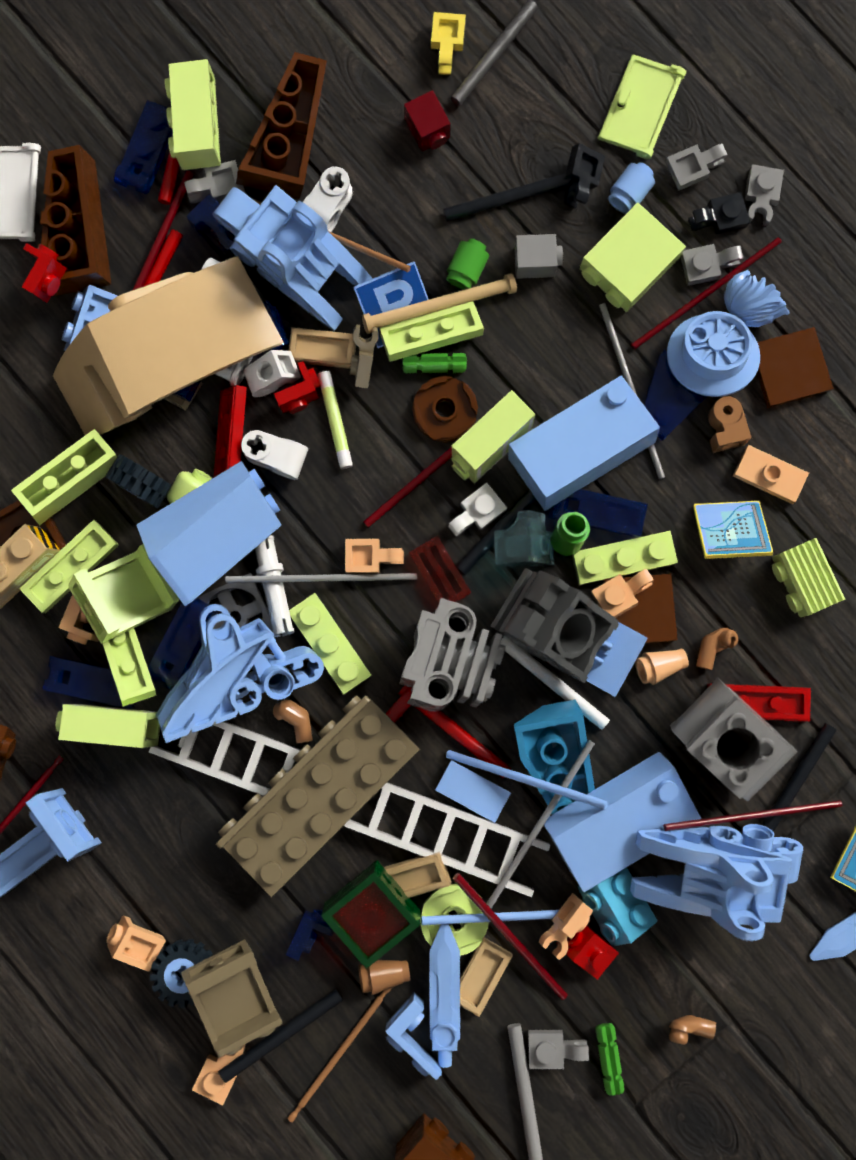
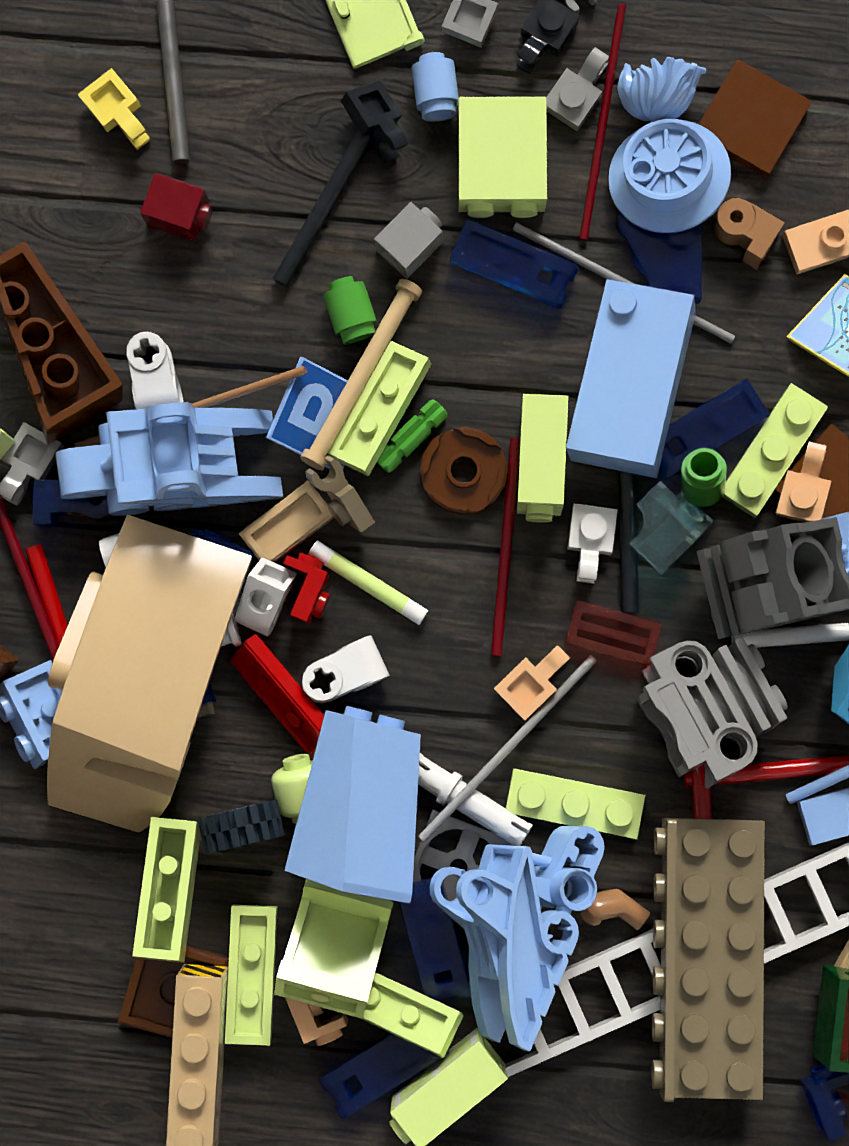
camera: 40 degrees left, 0 degrees up
none -> clear blue plate [450,219,579,309]

